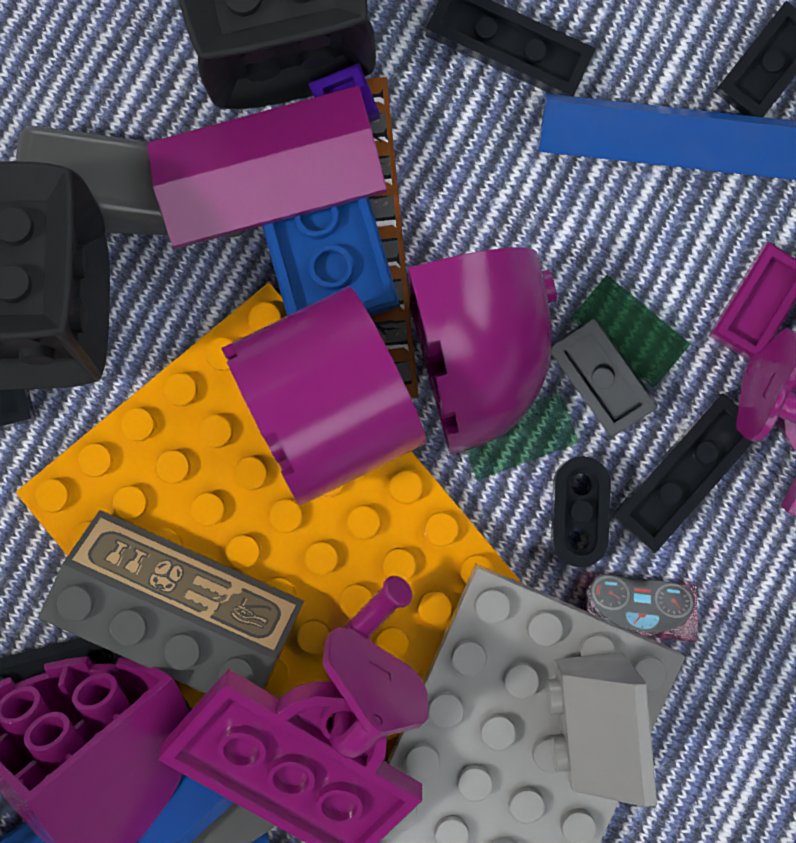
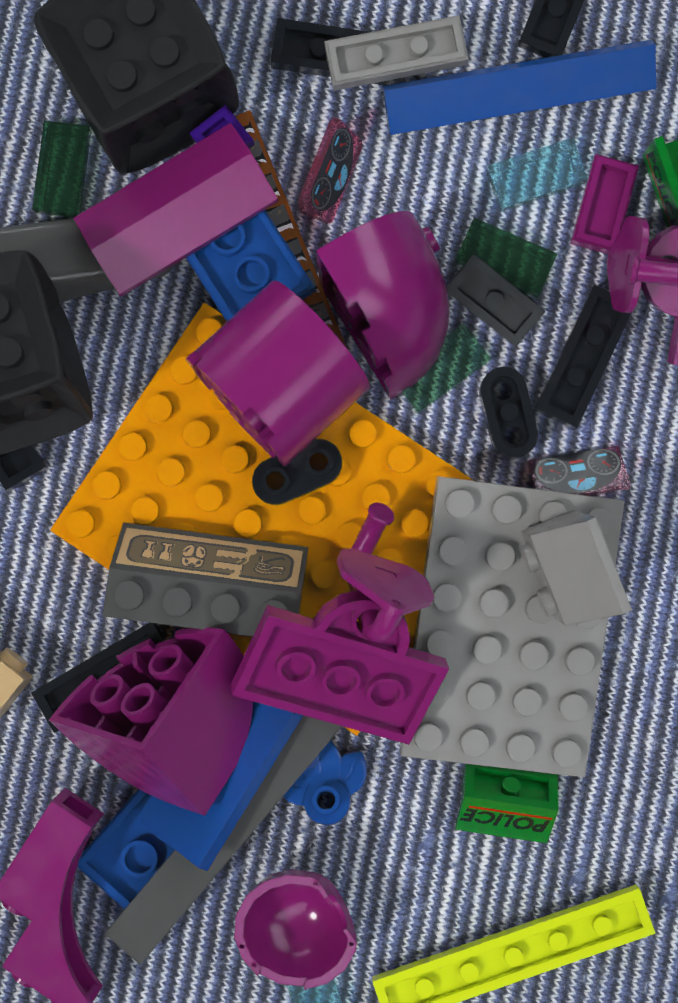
camera: 15 degrees left, 0 degrees up
none -> clear green tile [32,120,91,218]
none -> black plate [252,439,342,506]
none -> slope [298,117,362,224]
none -> light grey tile [324,15,469,91]
none -> clear light blue tile [486,138,588,212]

